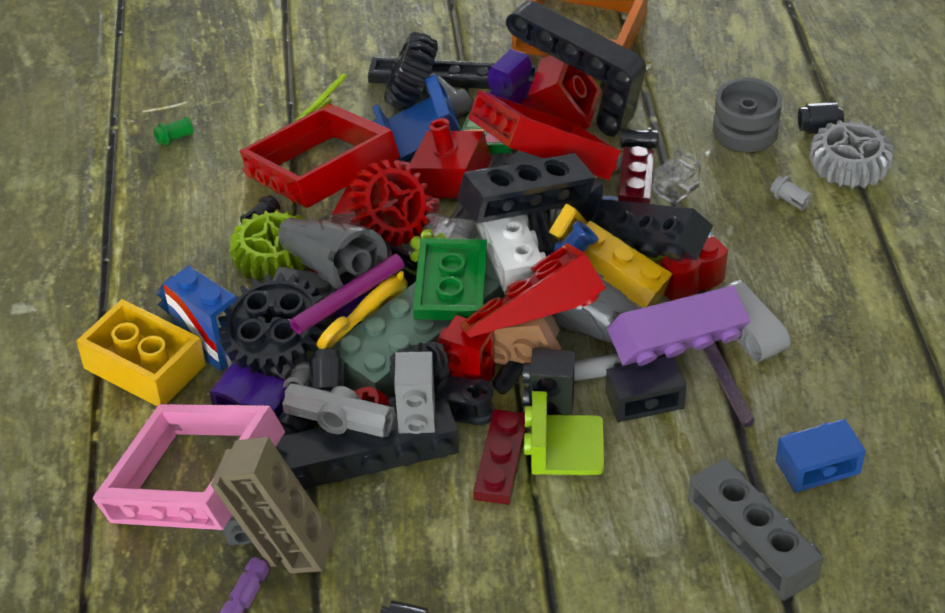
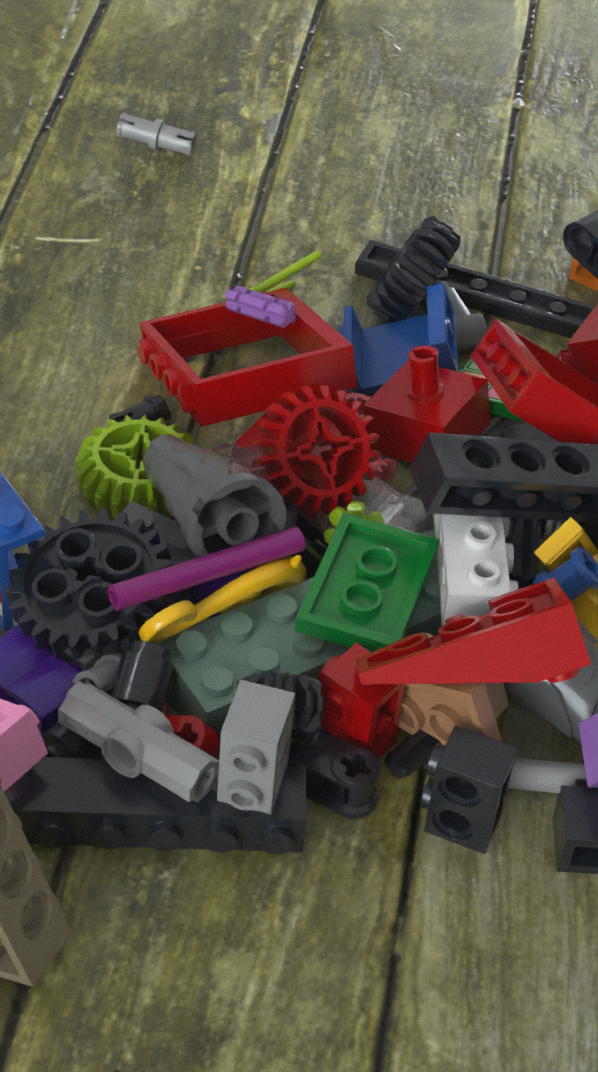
camera: 10 degrees right, 0 degrees up
green pin [153,117,194,146] -> none
dark red plate [473,409,527,505] -> none
dark purple brick [488,49,532,104] -> none
lime bracket [524,391,604,475] -> none
none -> light grey pin [116,112,197,157]
none -> medium lavender axle [225,286,297,328]

